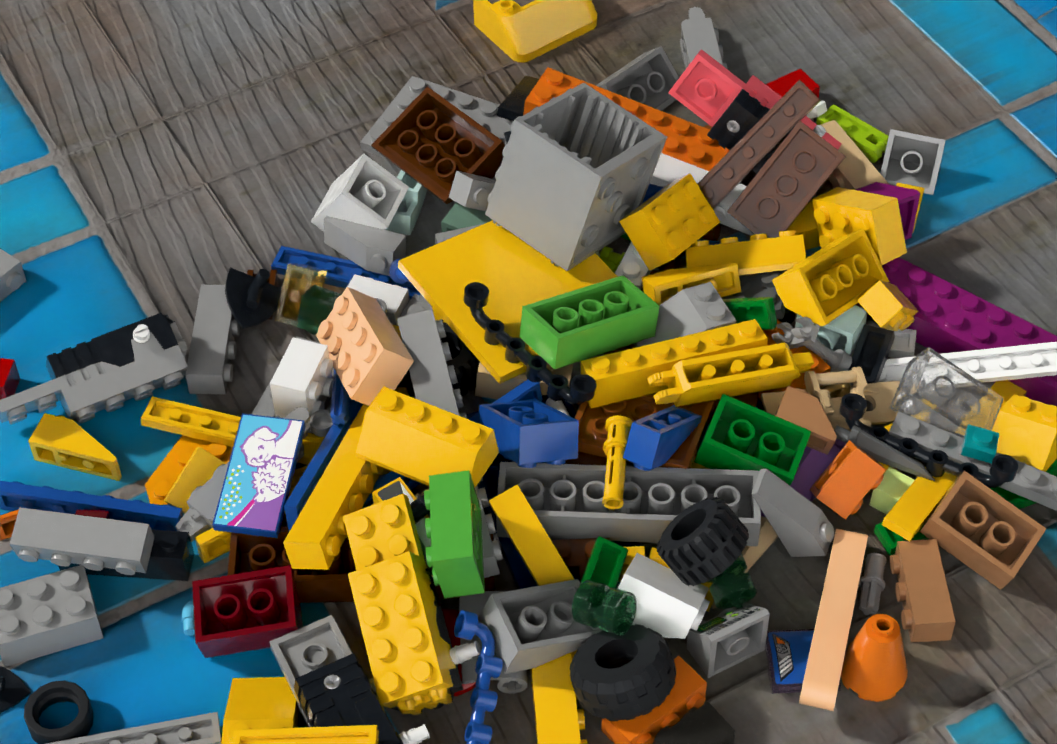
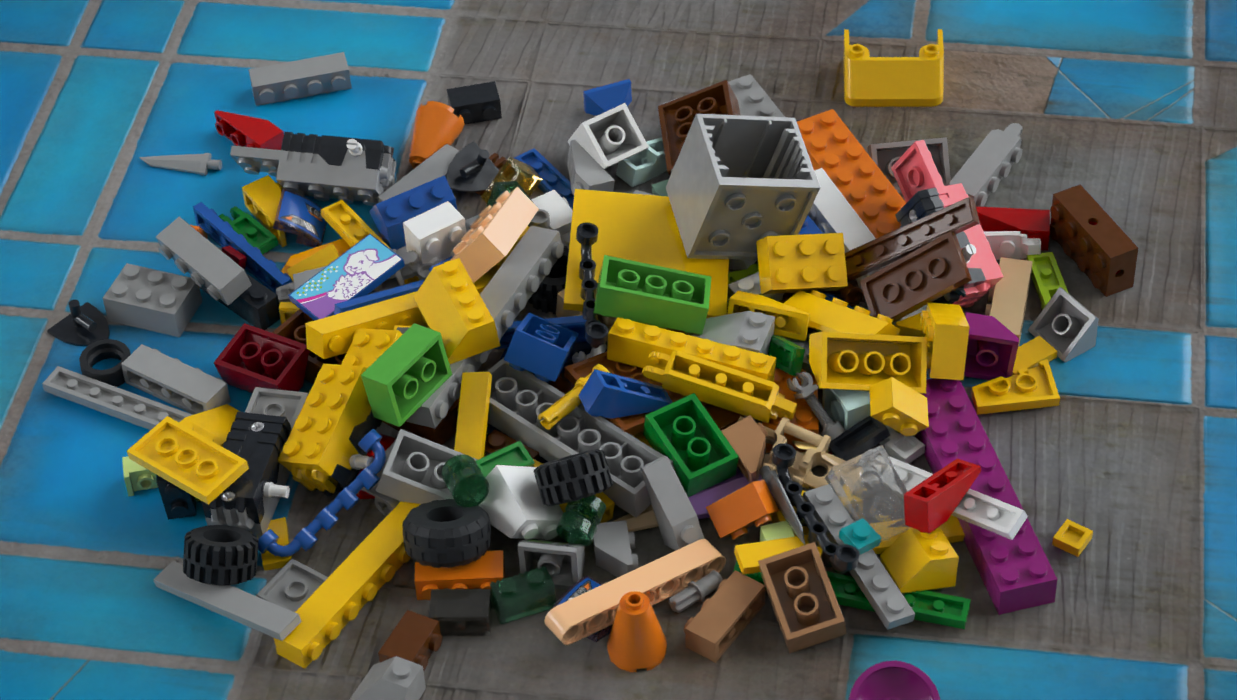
camera: 40 degrees right, 5 degrees down
none -> light grey brick [121,344,231,415]
none -> green hinge [218,206,279,255]
none -> slope [273,189,327,248]
none -> blue slope [369,175,458,250]
none -> orange cone [409,101,465,169]
none -> black brick [447,81,502,125]
none -> clear green brick [490,566,556,624]
none -> blue slope [583,79,632,116]
none -> light grey slope [592,520,639,578]
none -> red slope [904,459,981,533]
none -> yellow wing [971,359,1060,415]
none -> reddish brown brick [1050,184,1138,297]

